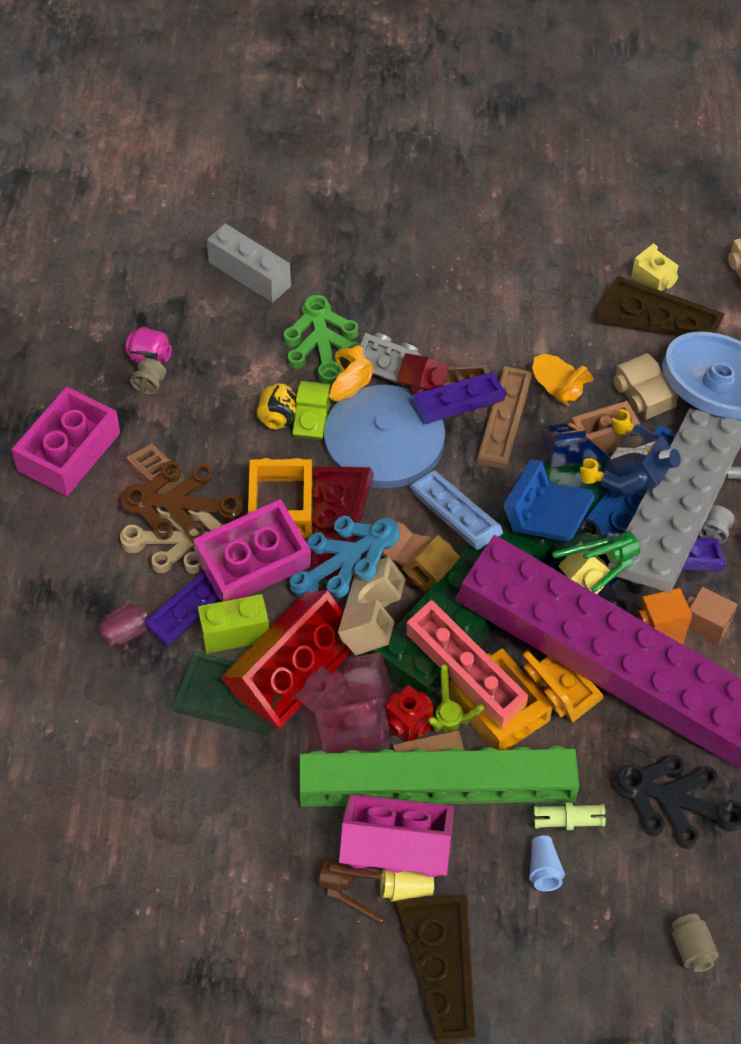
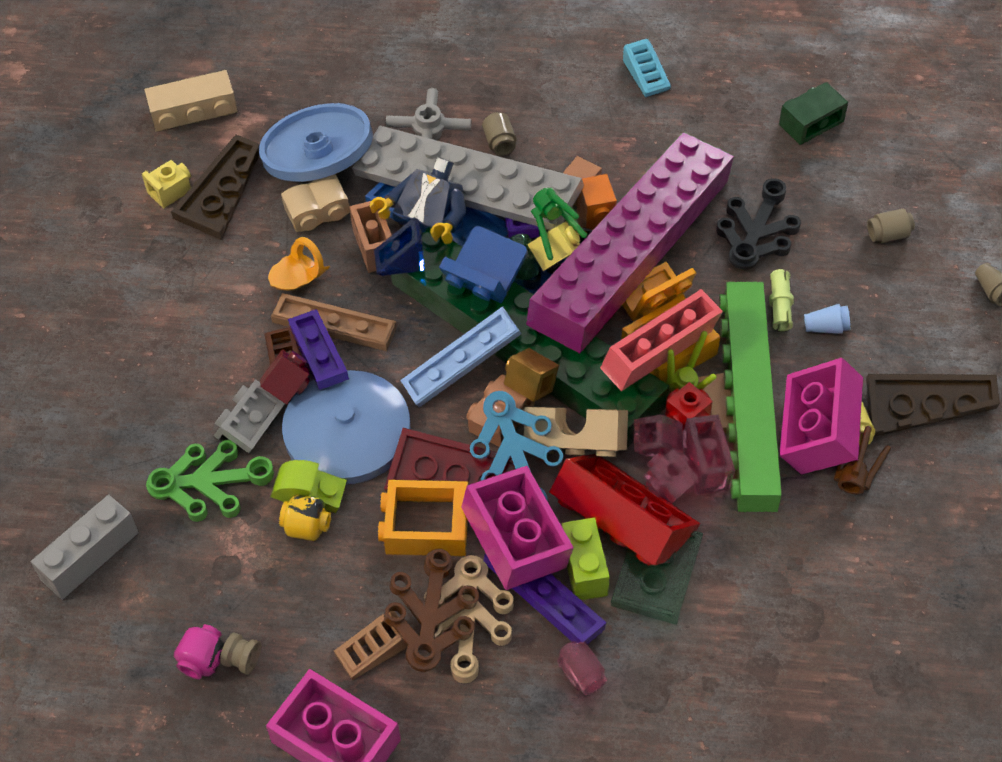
camera: 85 degrees left, 0 degrees up
light orange piece [329,345,374,401] -> none

